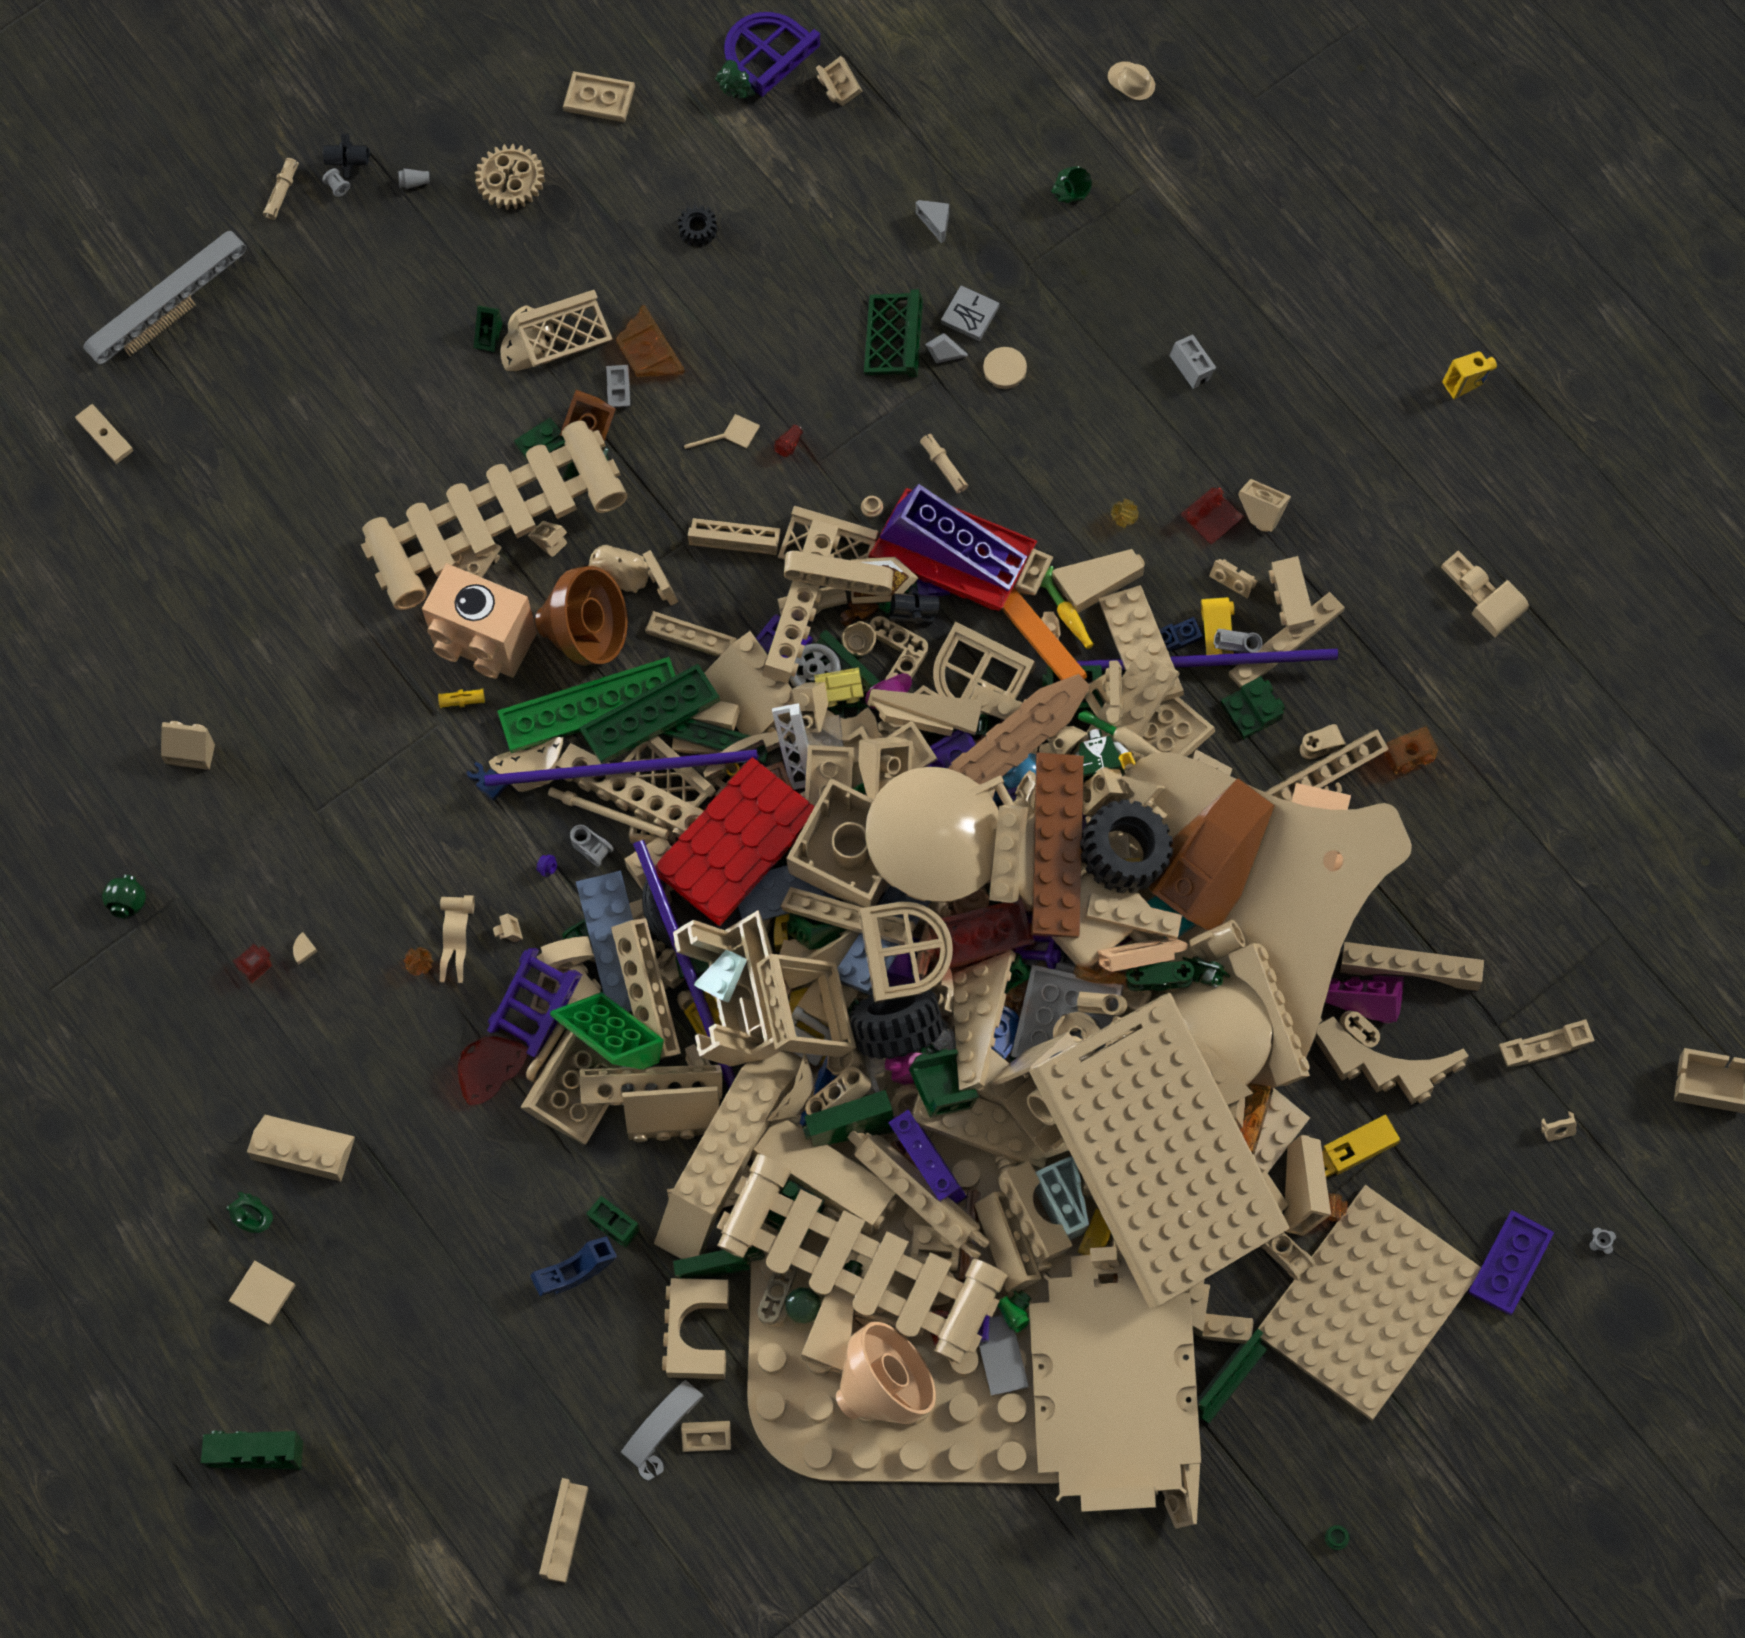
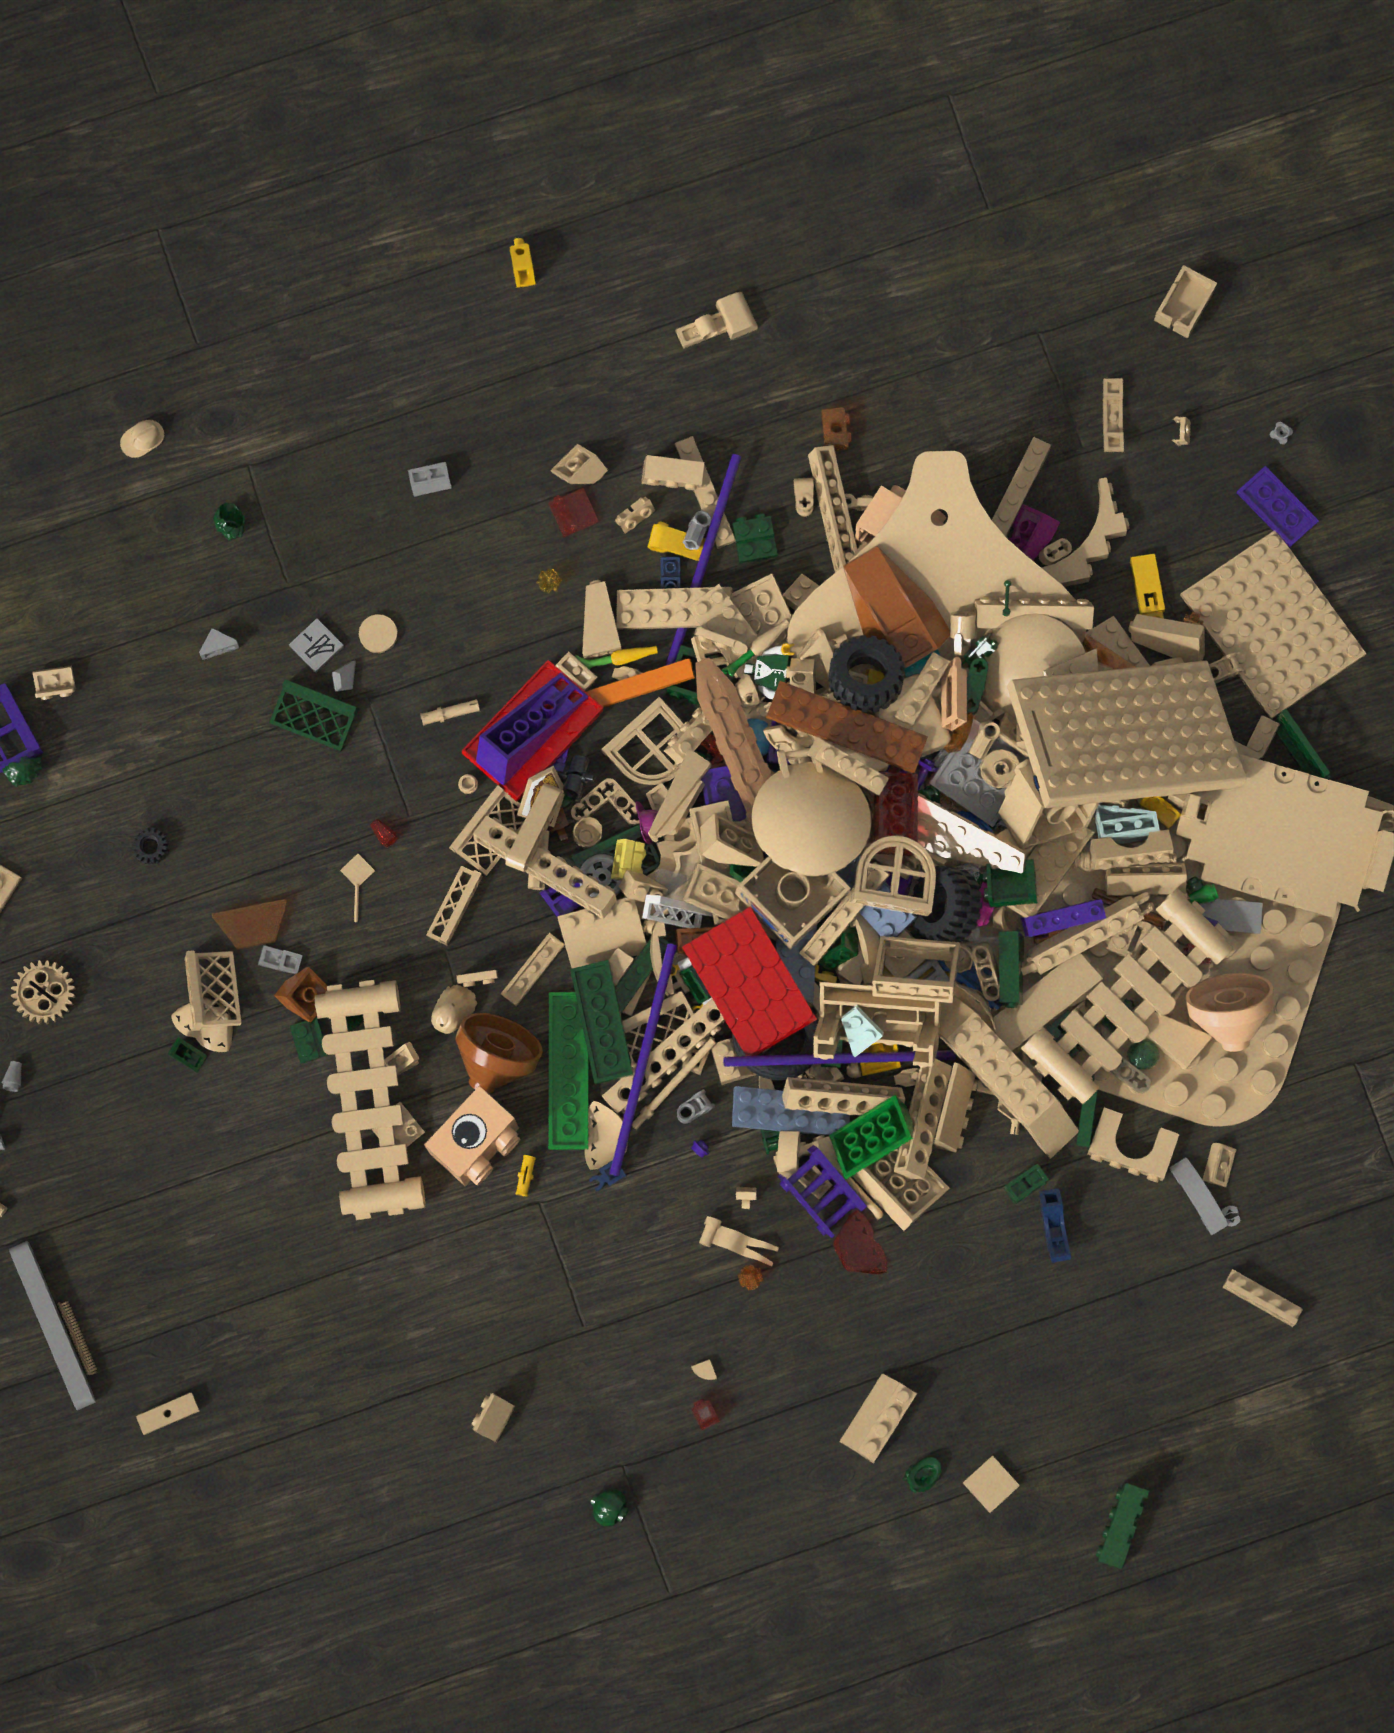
camera: 70 degrees left, 10 degrees up
none -> dark green hinge [1002,580,1012,617]

